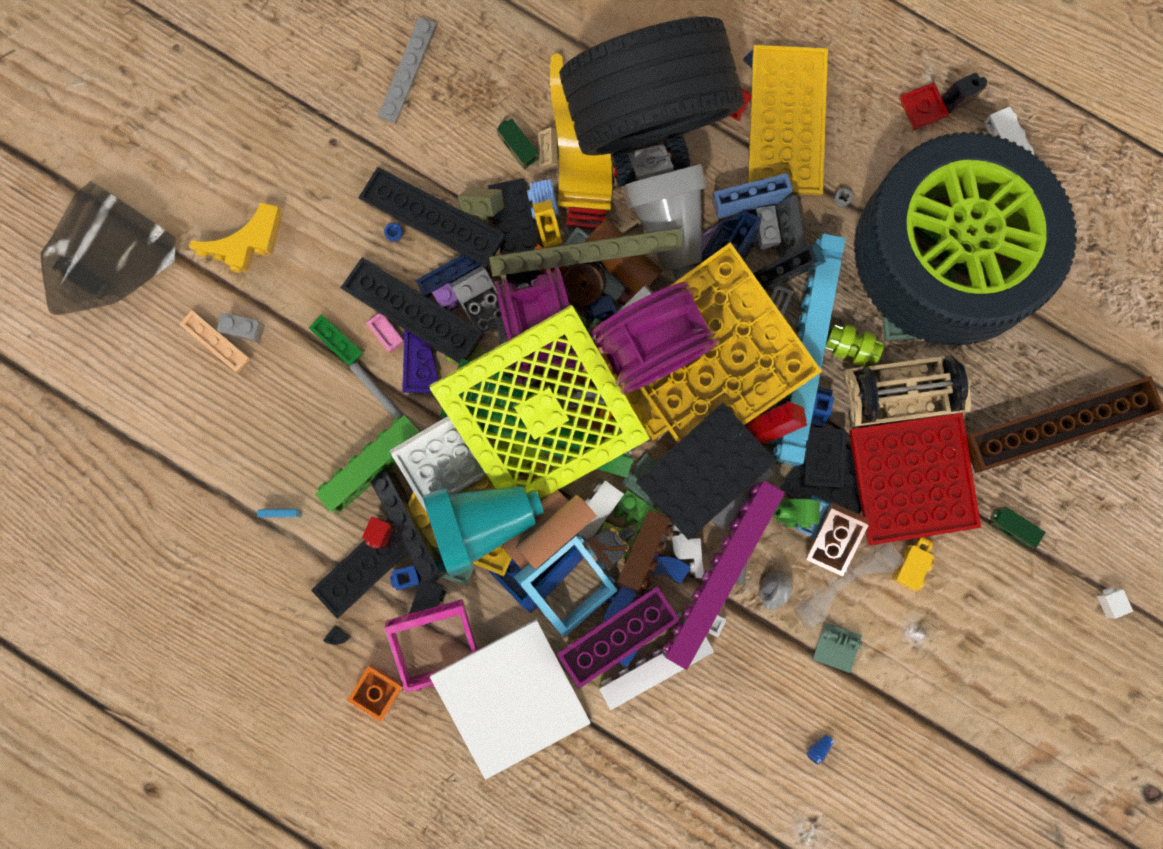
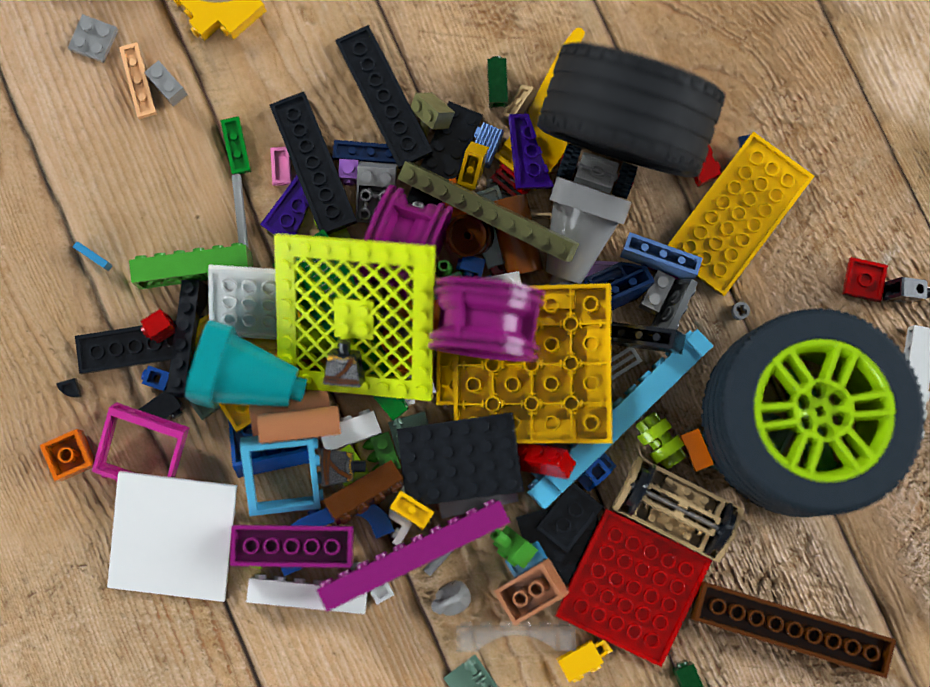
camera: 30 degrees right, 0 degrees up
blue tile [384,222,403,242] -> none
none -> light grey plate [68,14,118,63]
none -> torso [323,339,365,388]
none -> yellow panel [390,491,434,530]
none -> dark purple wing [508,114,554,190]
none -> orange tile [680,428,714,472]

